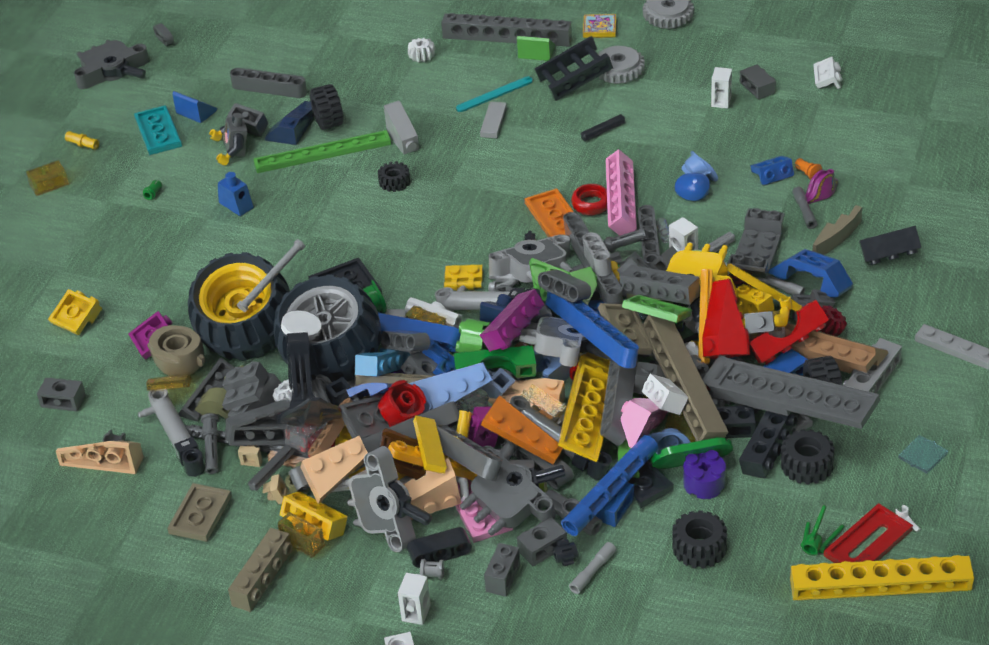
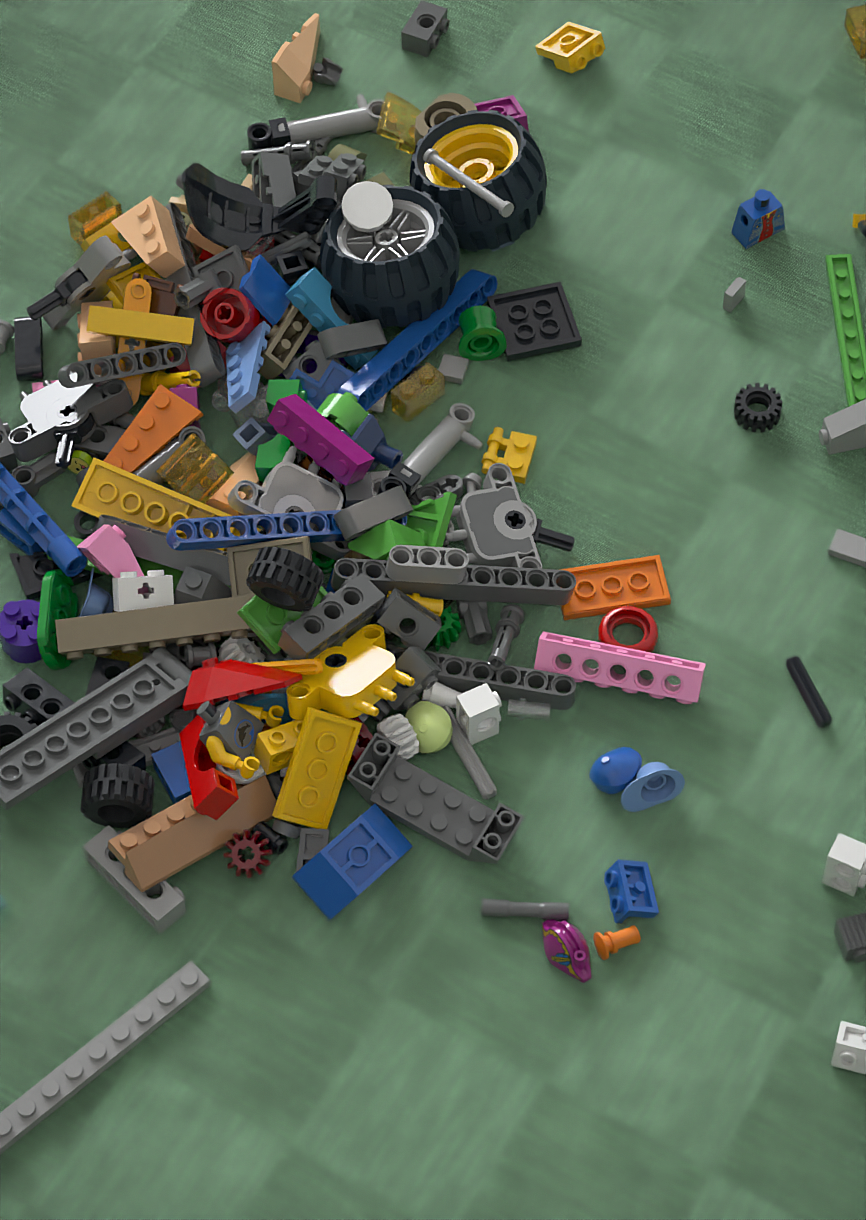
camera: 100 degrees right, 15 degrees up
green pin [143,180,162,200] -> none
dark tan plate [167,483,232,542] -> none
dark grey slope [179,358,235,422] -> none
dark tan brick [228,528,292,612] -> none
white piece [405,297,462,329] -> none
dark tan slope [813,205,862,255] -> none
black wedge [859,225,921,265] -> none
none -> dark grey piece [174,267,223,310]
none -> black tyre [246,547,324,612]
none -> light grey tile [723,277,746,313]

